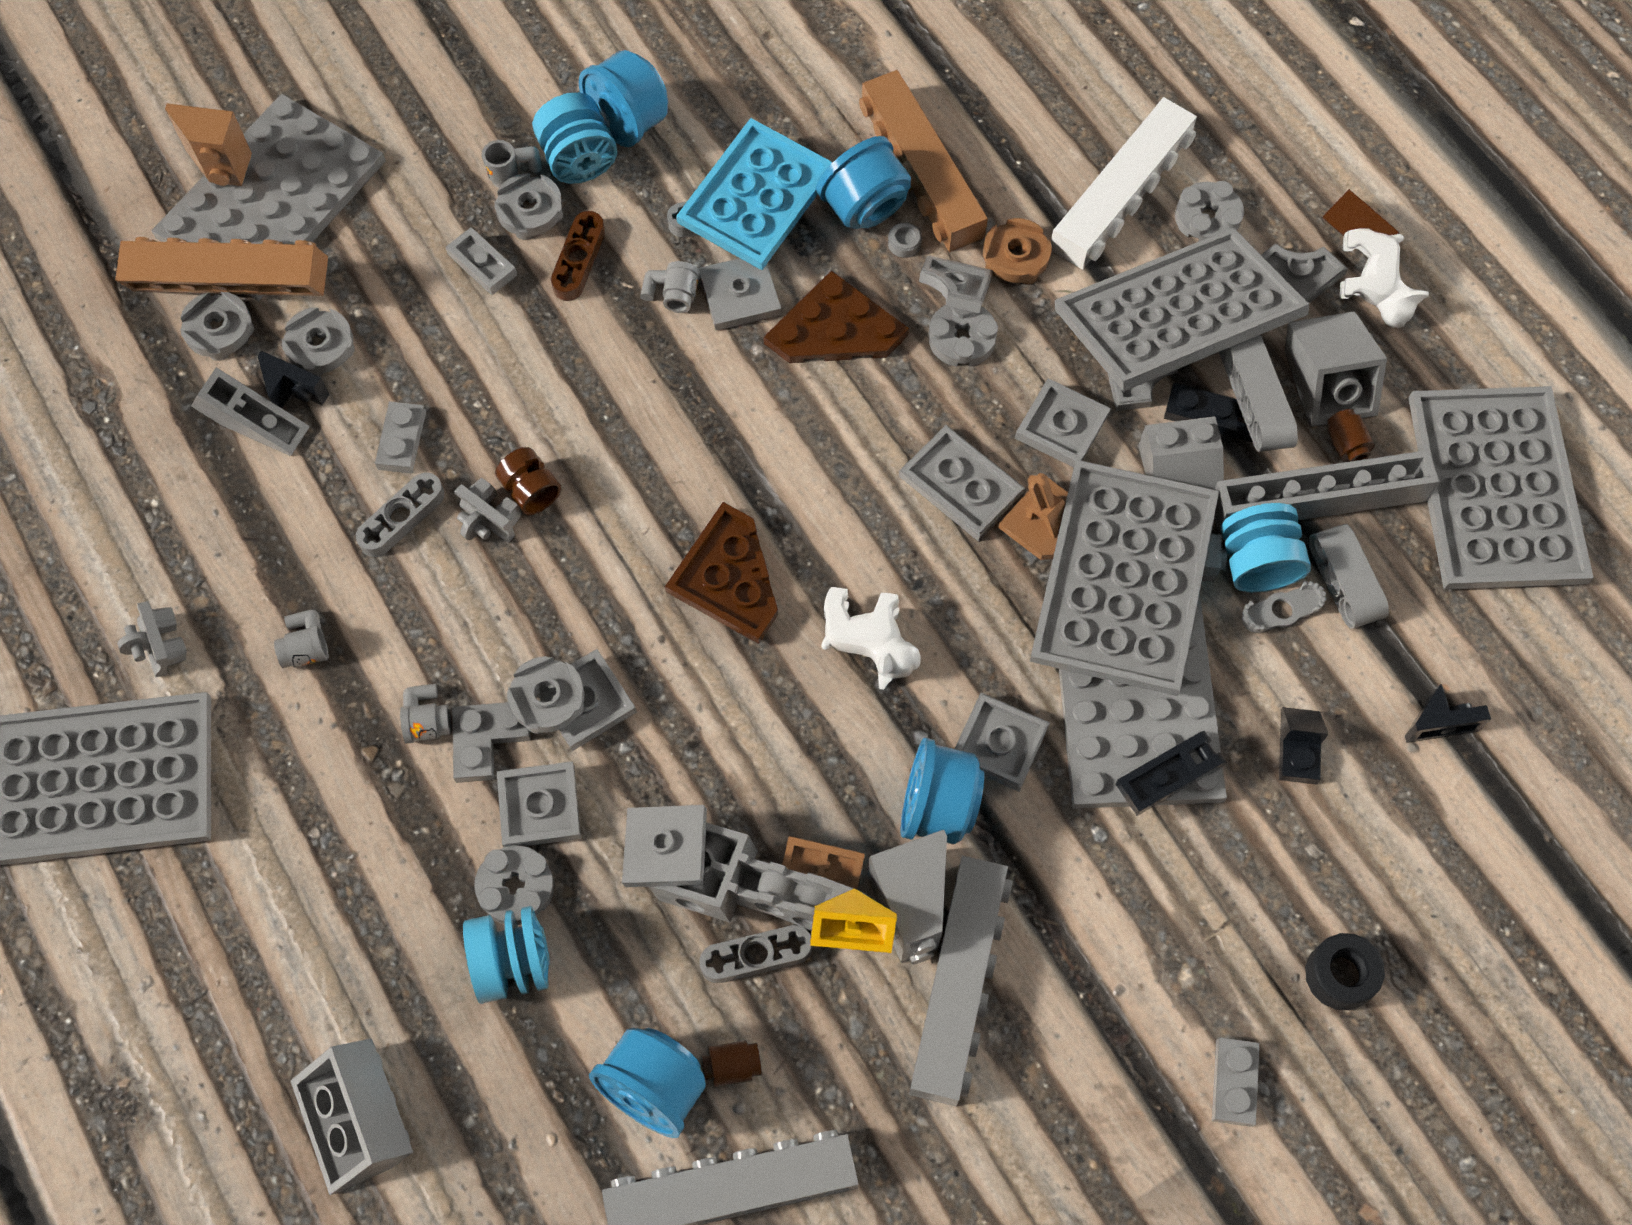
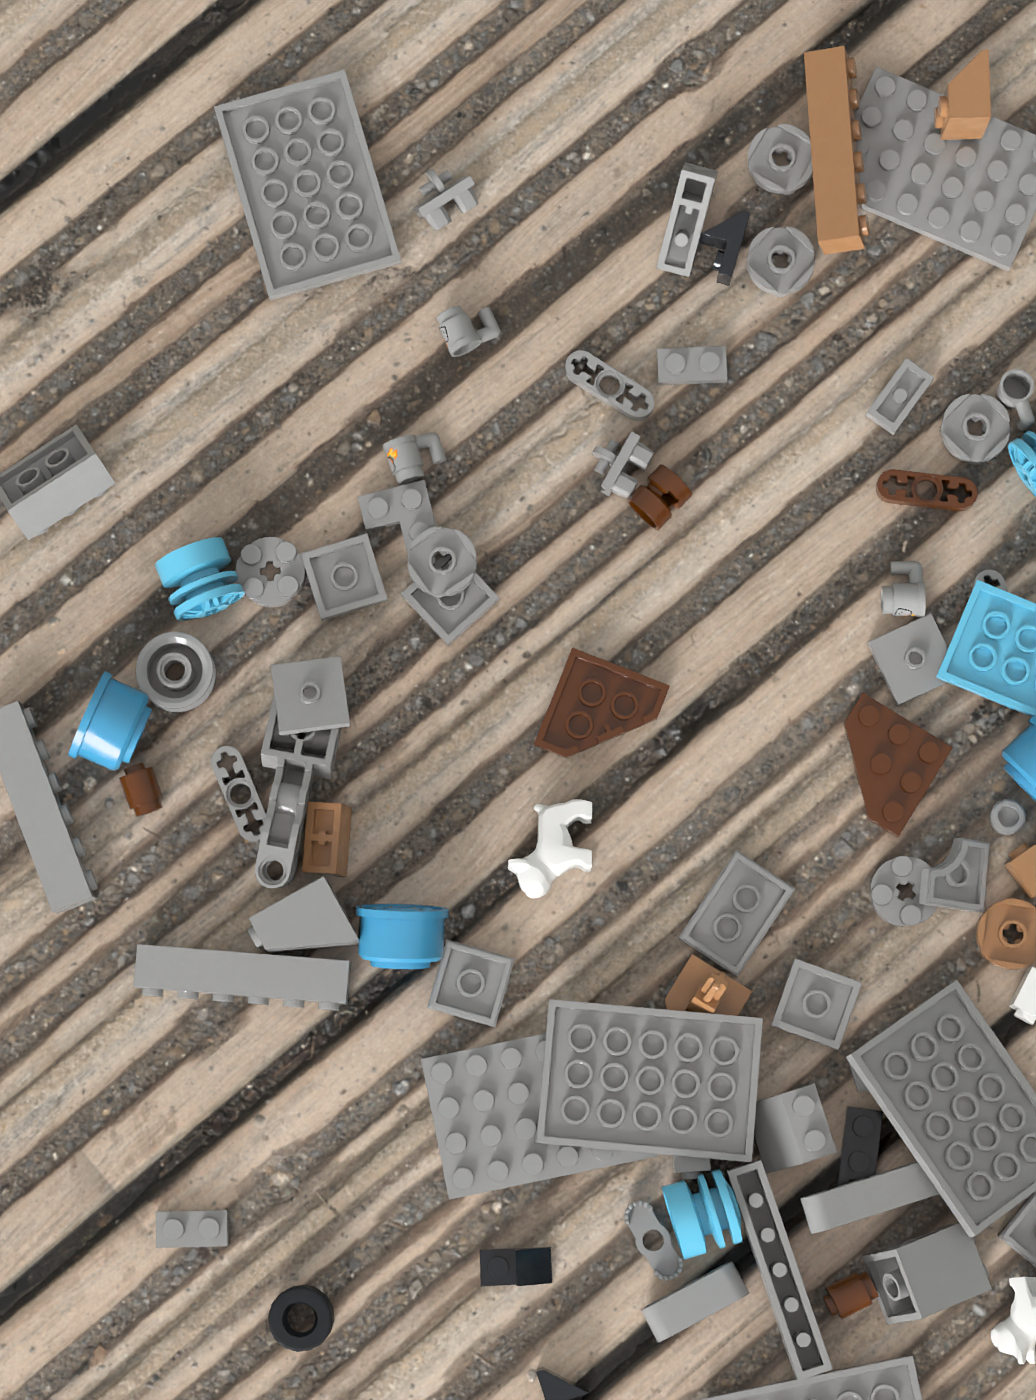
camera: 85 degrees right, 15 degrees up
yellow slope [810,888,897,953] -> none
black plate [1115,731,1227,816] -> none
none -> light grey wheel [136,632,216,712]

